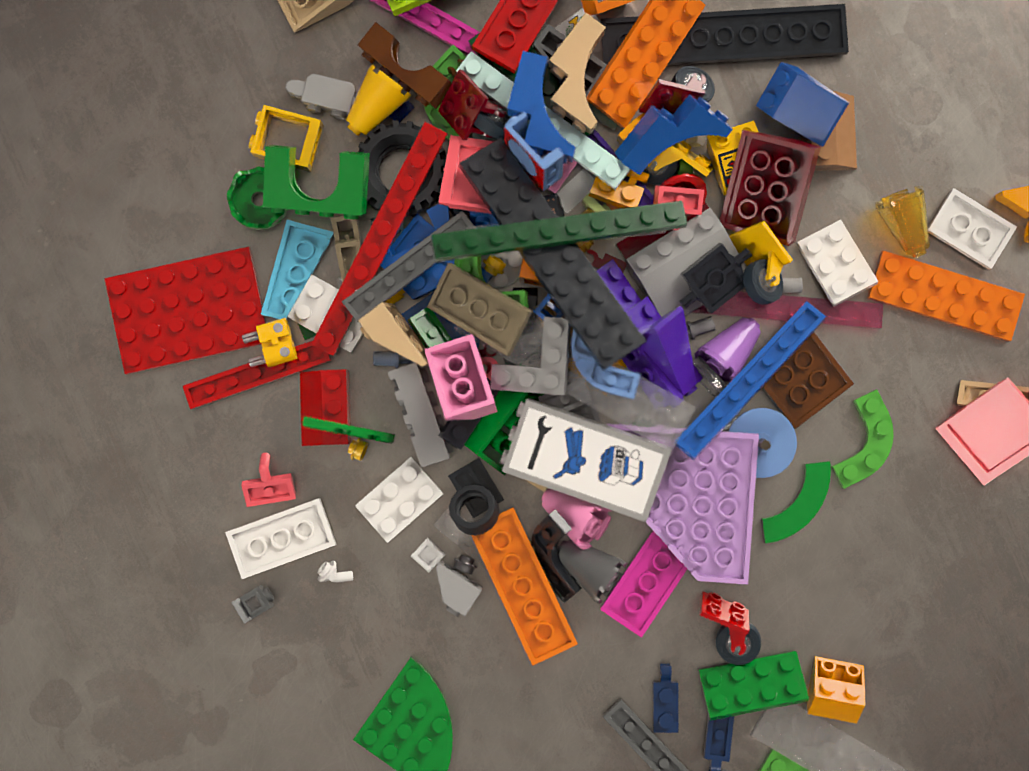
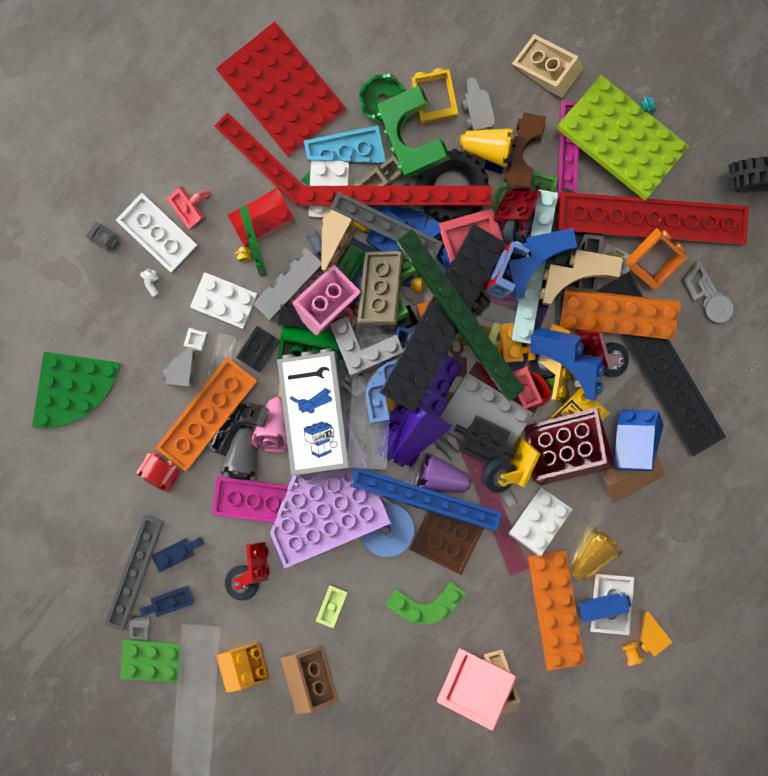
camera: 60 degrees right, 0 degrees up
yellow piece [242,318,298,367] -> none
black tyre [449,485,499,536] -> none
flat silver plate [453,555,477,575] -> none
green plate [699,651,809,721] -> none
green tile [761,461,831,544] -> none
none -> red brick [135,451,180,493]
none -> medium nougat slope [280,645,338,715]
none -> yellowish green plate [316,585,348,628]
none -> blue window [578,592,631,622]

